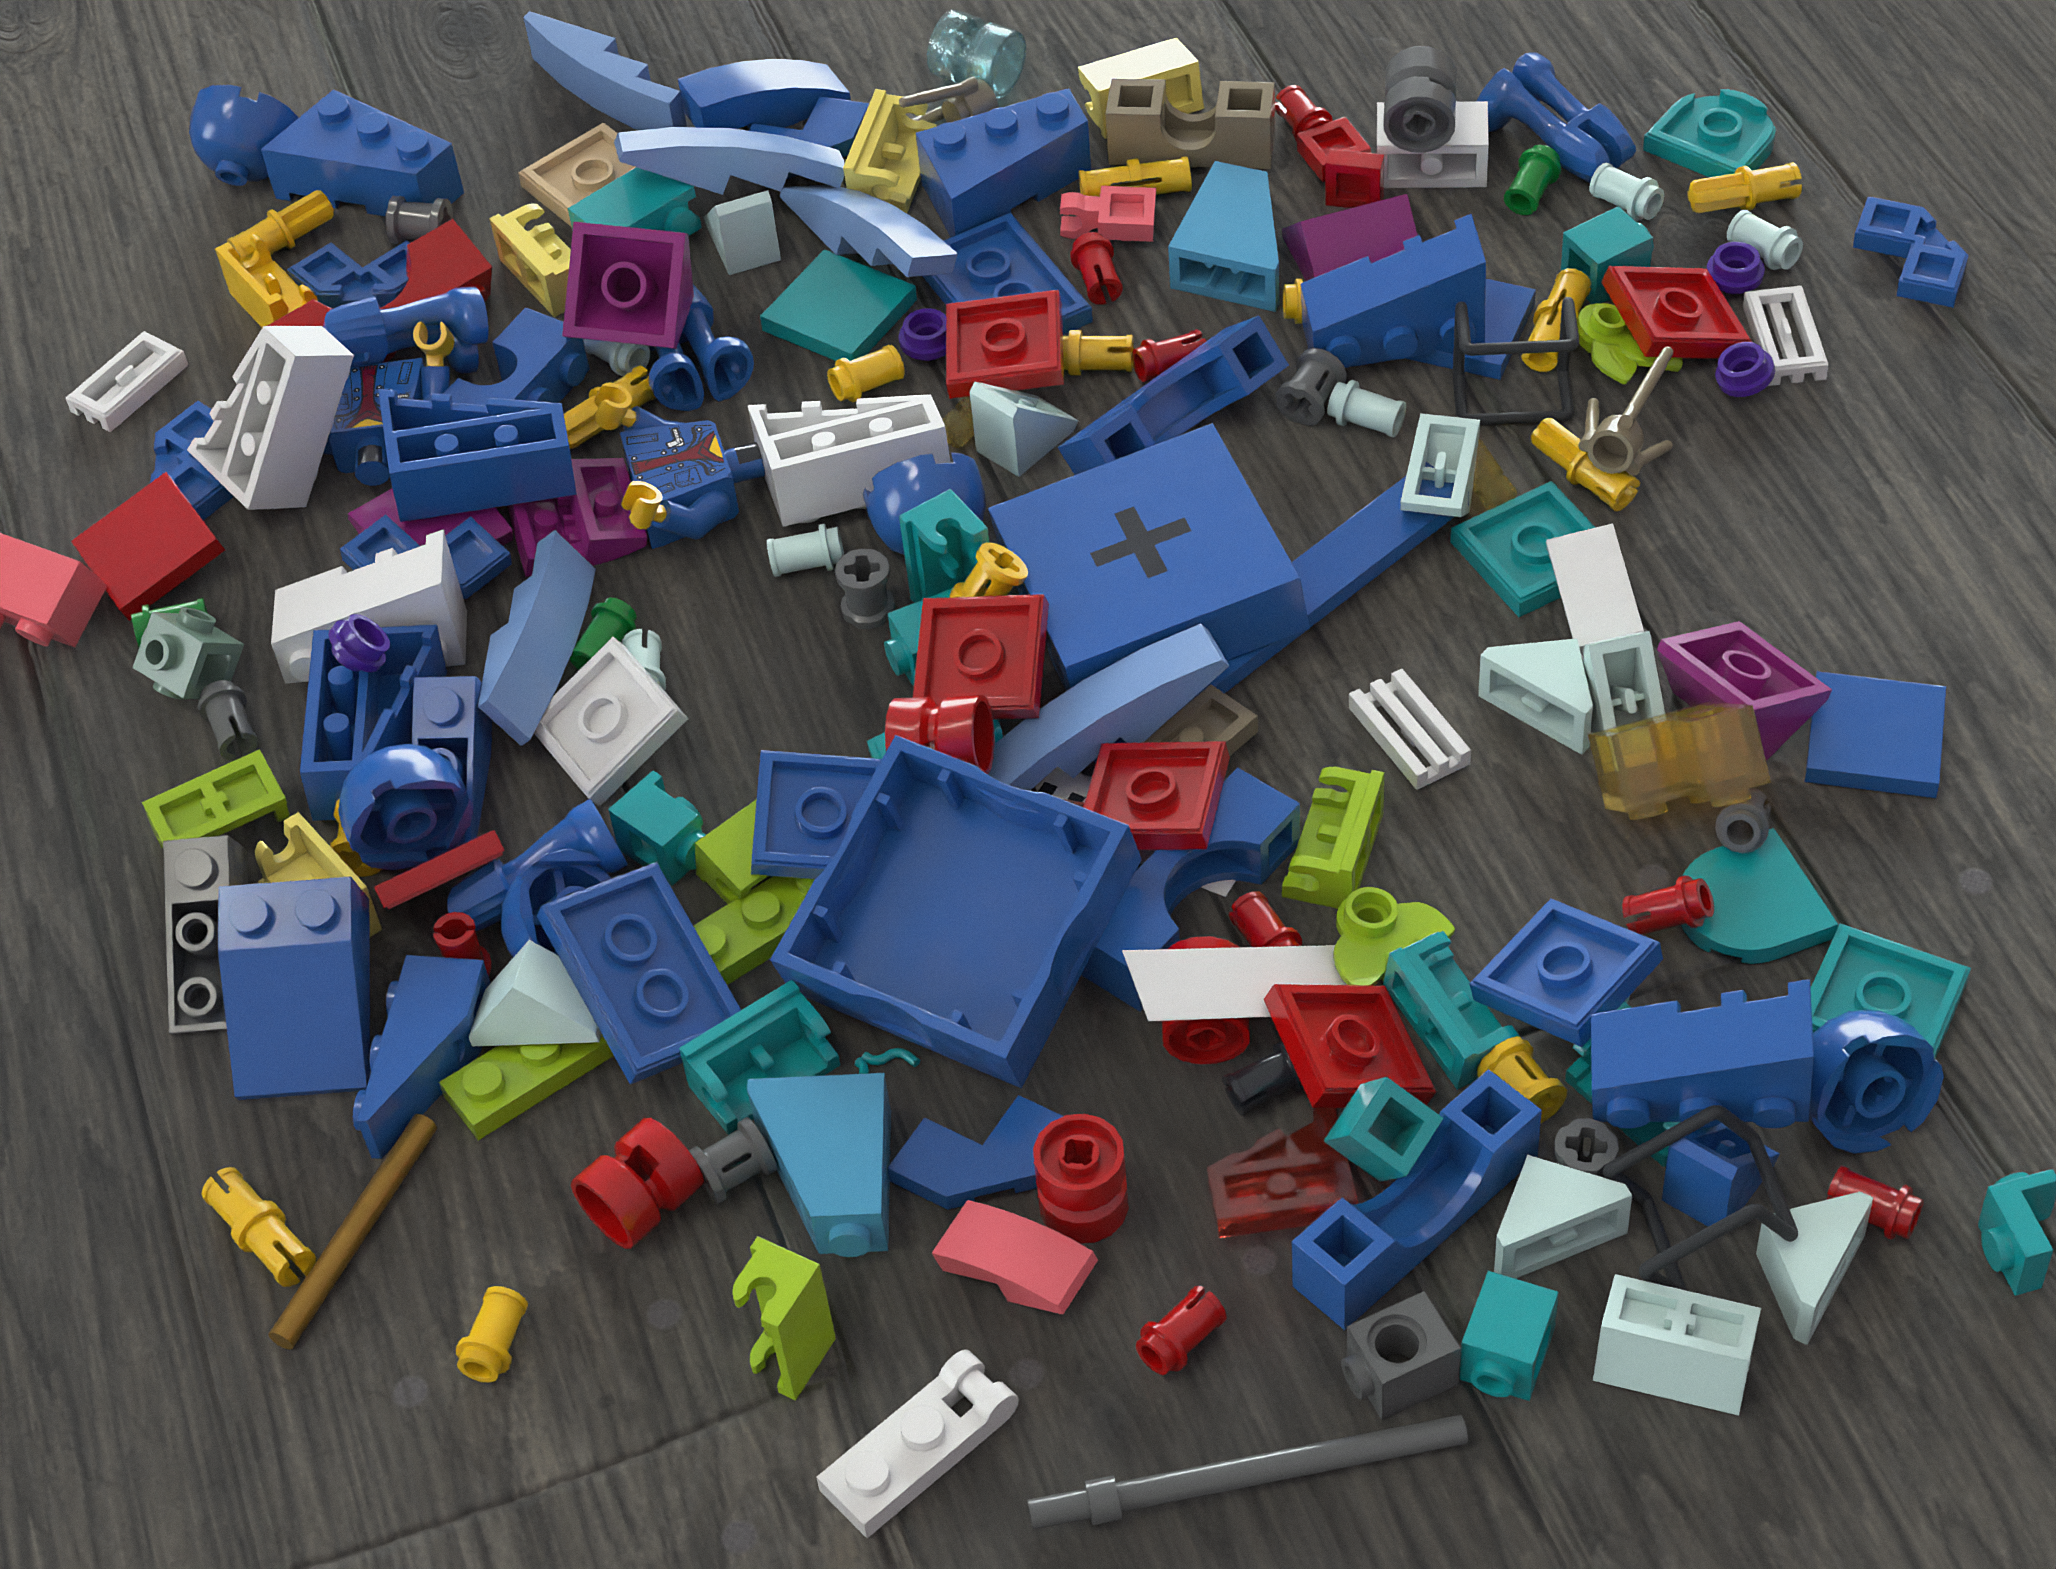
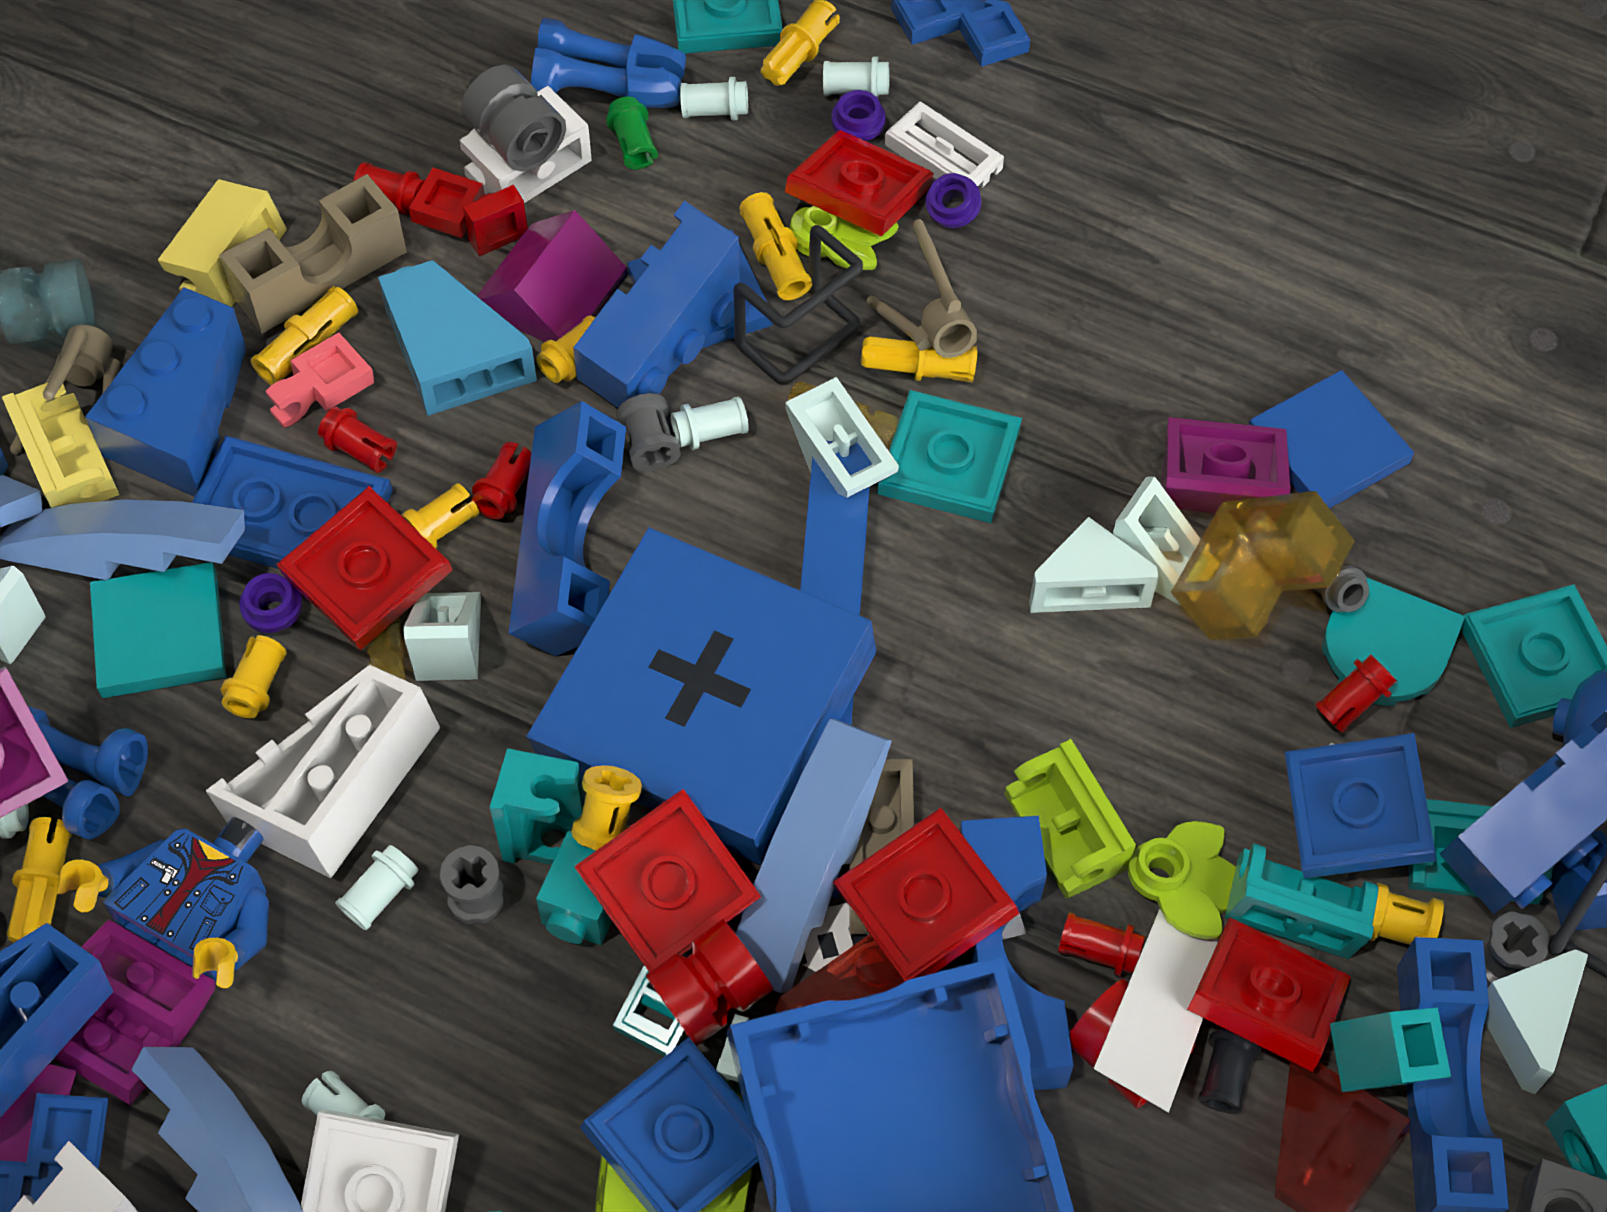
camera: 50 degrees left, 10 degrees up
green pin [570,597,637,670] -> none
blue cylinder [863,453,986,555] -> none
white tile [1349,669,1471,790] -> none
white hinge [1546,523,1644,660] -> none
teal brick [1561,206,1654,304] -> none

